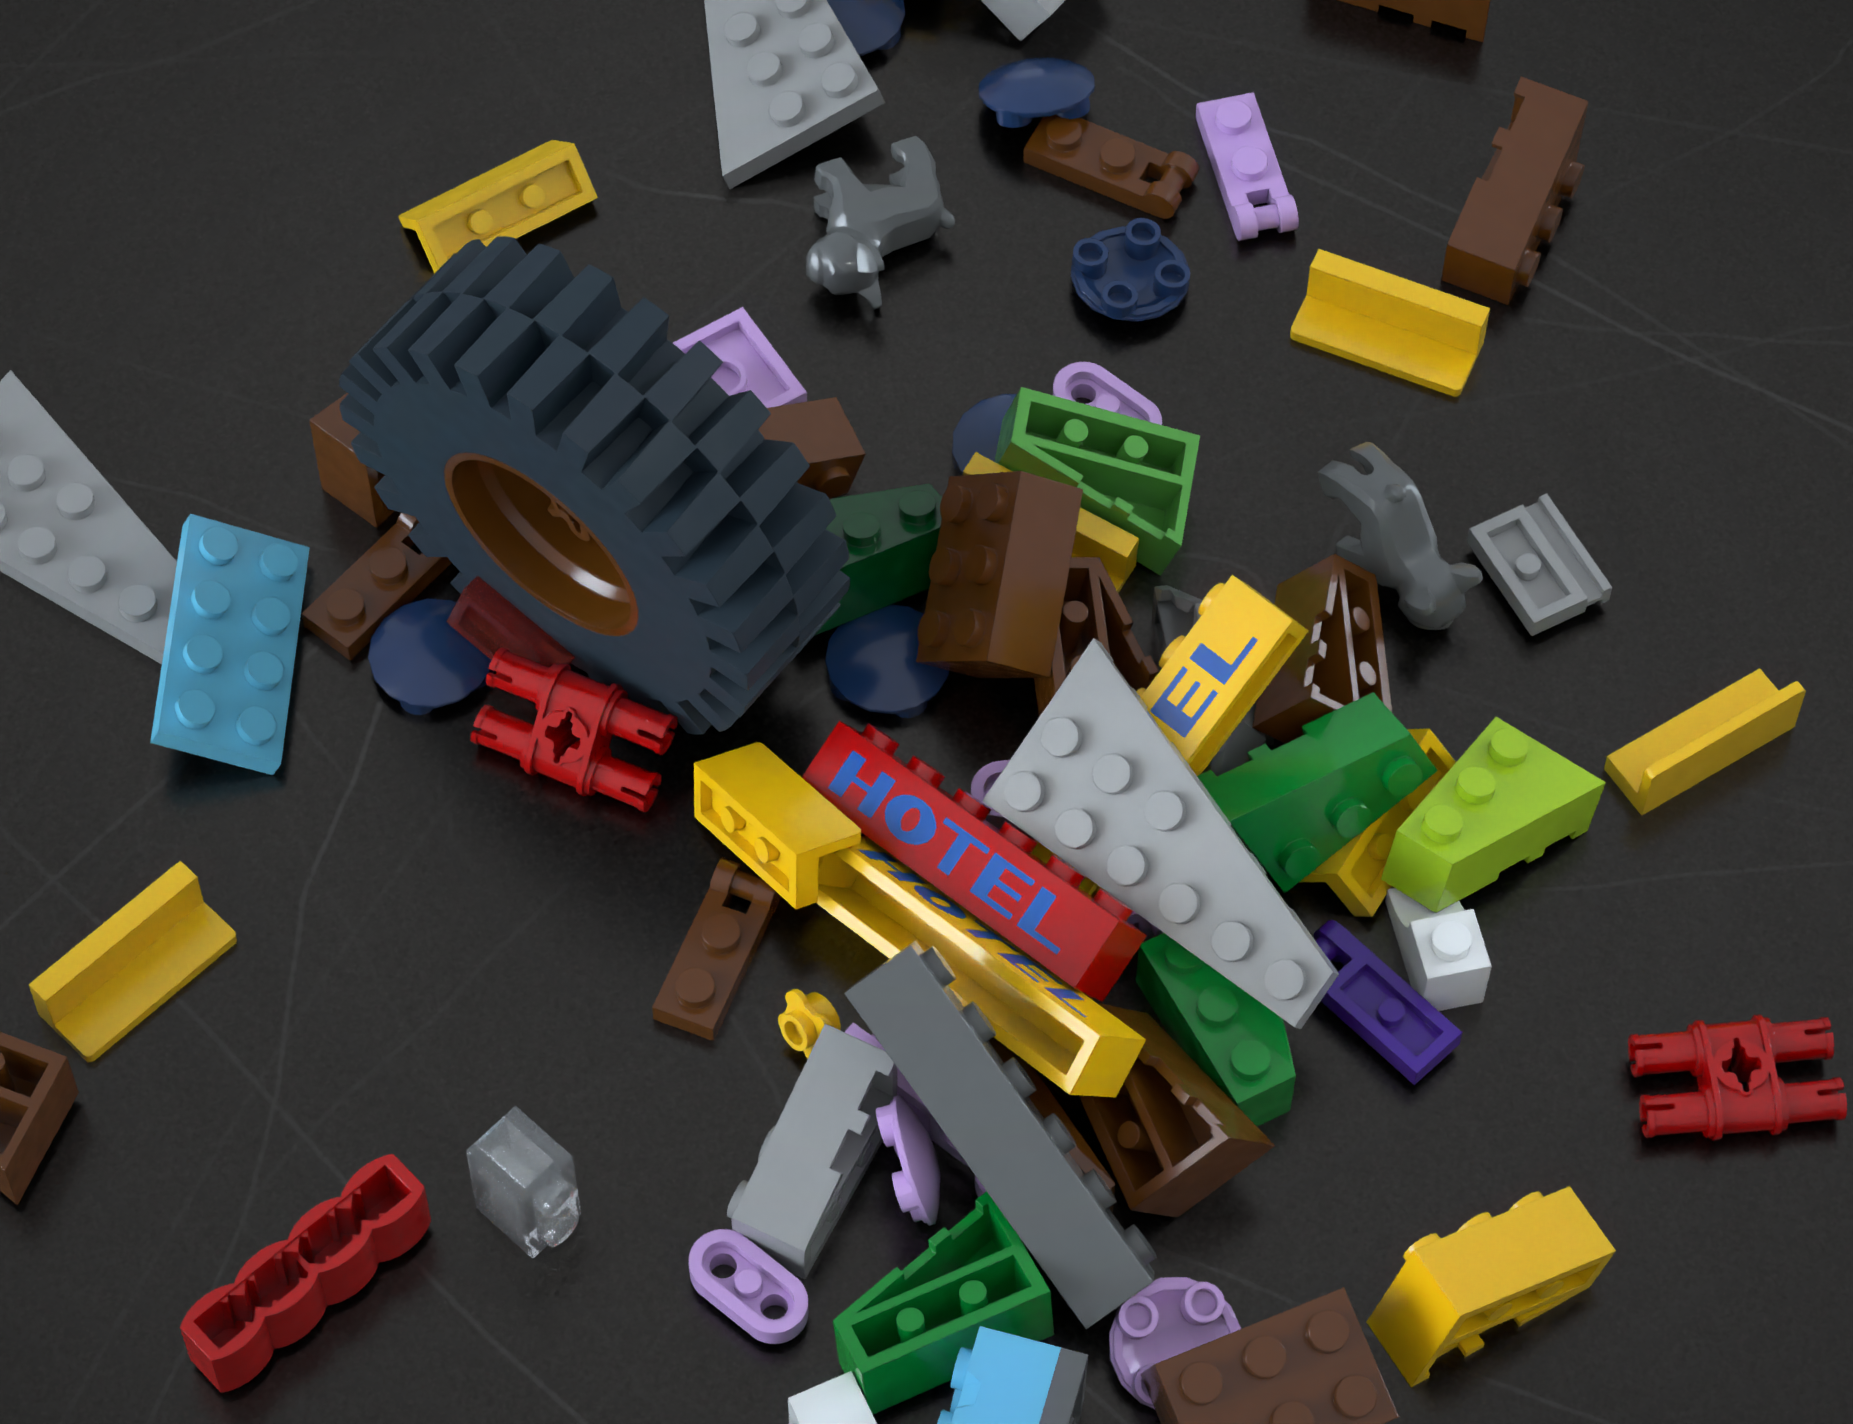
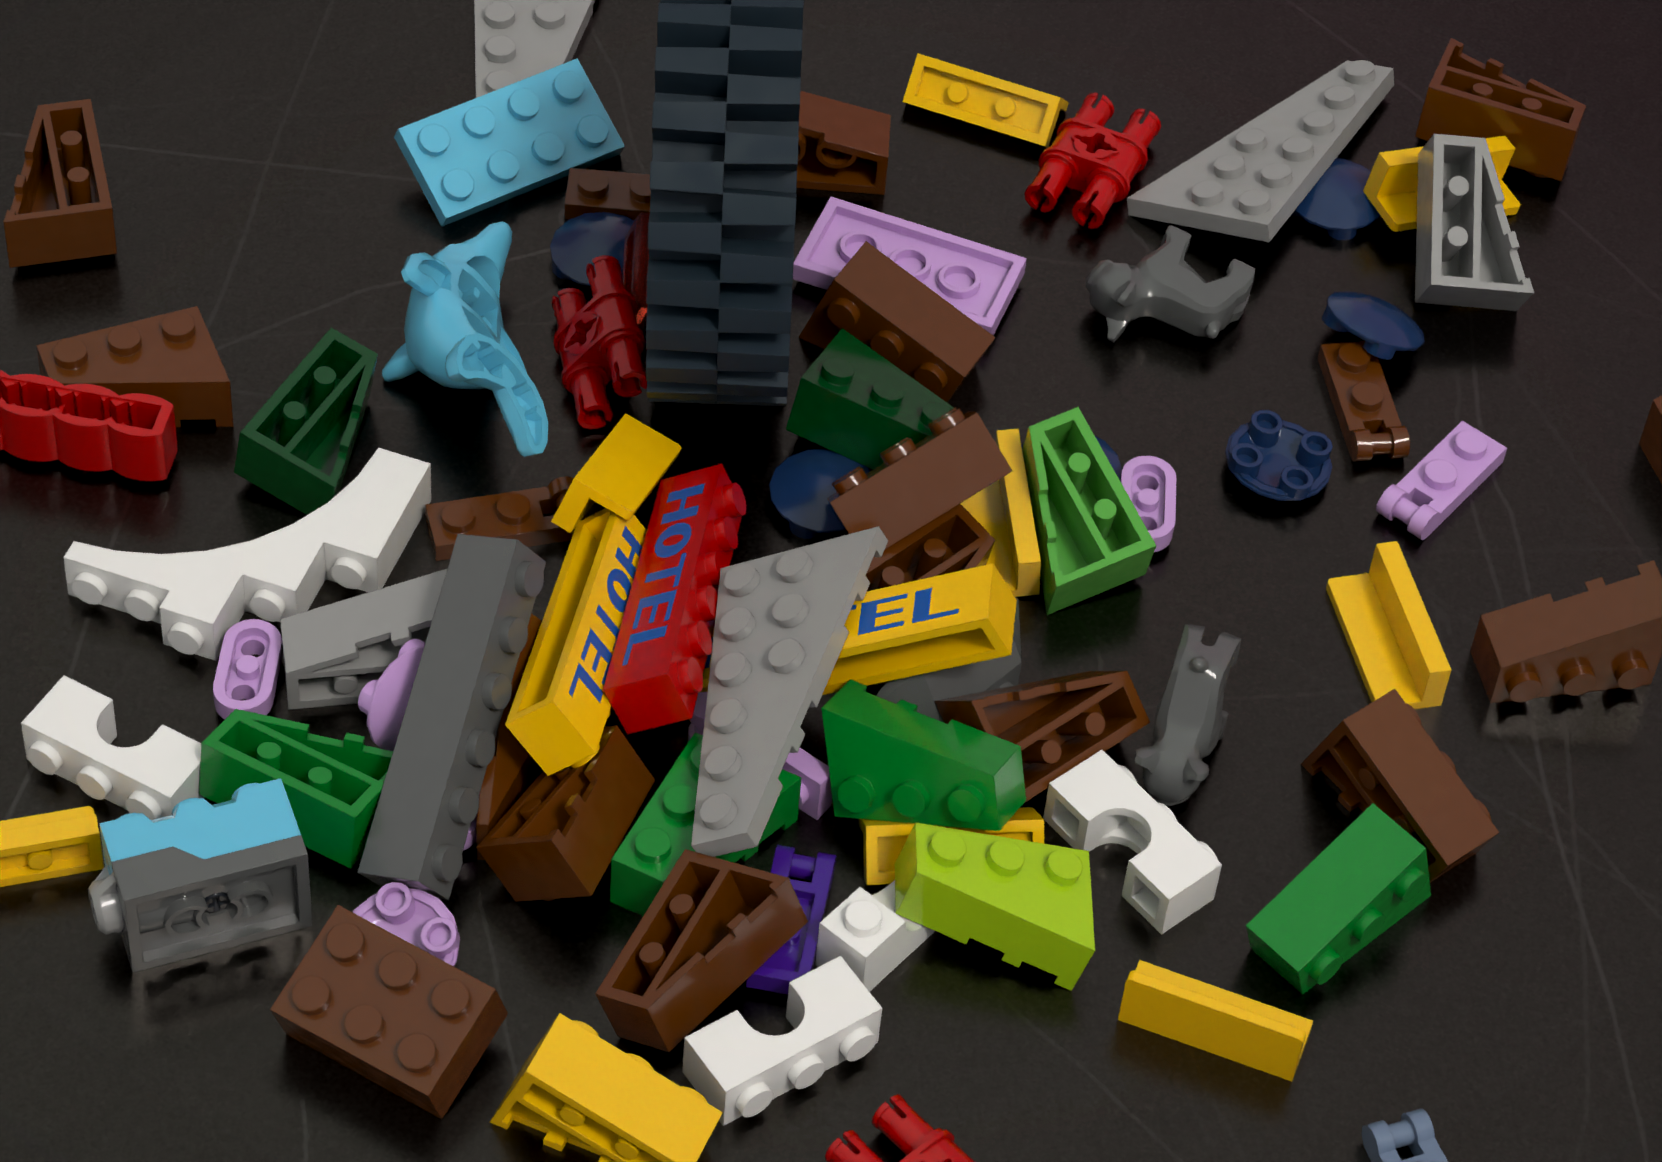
camera: 50 degrees right, 10 degrees down
yellow panel [28,861,237,1062] -> none
clear brick [466,1106,581,1259] -> none
light grey plate [1467,493,1612,636] -> none
none -> reddish brown wedge [36,306,234,427]
none -> white arch [63,448,431,661]
none -> dark green wedge [234,327,378,515]
none -> medium azure animal [382,221,548,457]
none -> reddish brown wedge [595,849,808,1052]
none -> white arch [682,956,882,1126]
none -> red pin [1024,93,1161,229]
none -> white arch [1043,750,1222,935]
none -> green wedge [1246,803,1431,995]
none -> reddish brown wedge [1301,689,1500,883]

